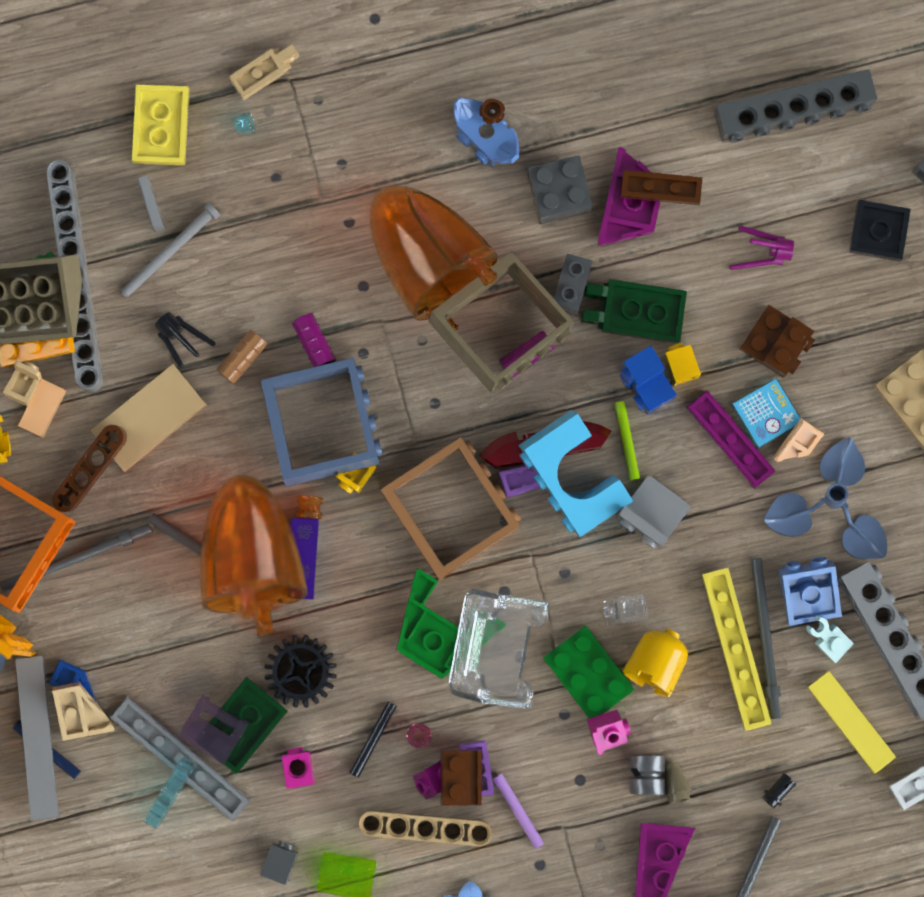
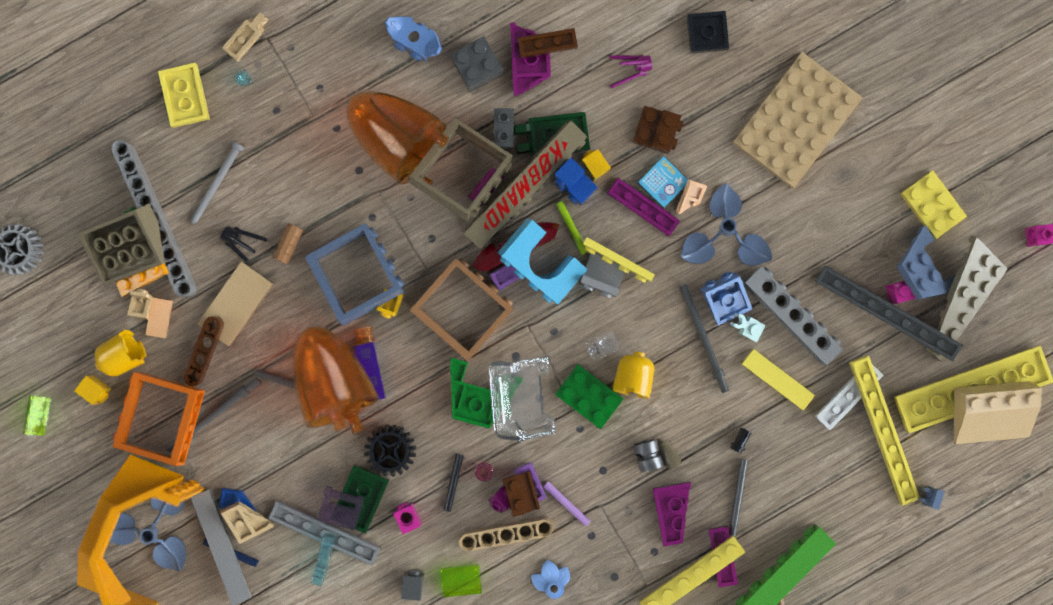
camera: 15 degrees left, 5 degrees up
light grey tile [138,175,166,233] -> none
magenta axle [292,313,336,367] -> none
reddish brown plate [479,99,505,124] -> none
dark pink brick [587,710,631,755] -> none
light yellow plate [702,568,772,731] -> none
none -> dark tan brick [462,120,587,249]
none -> light yellow plate [583,237,655,283]

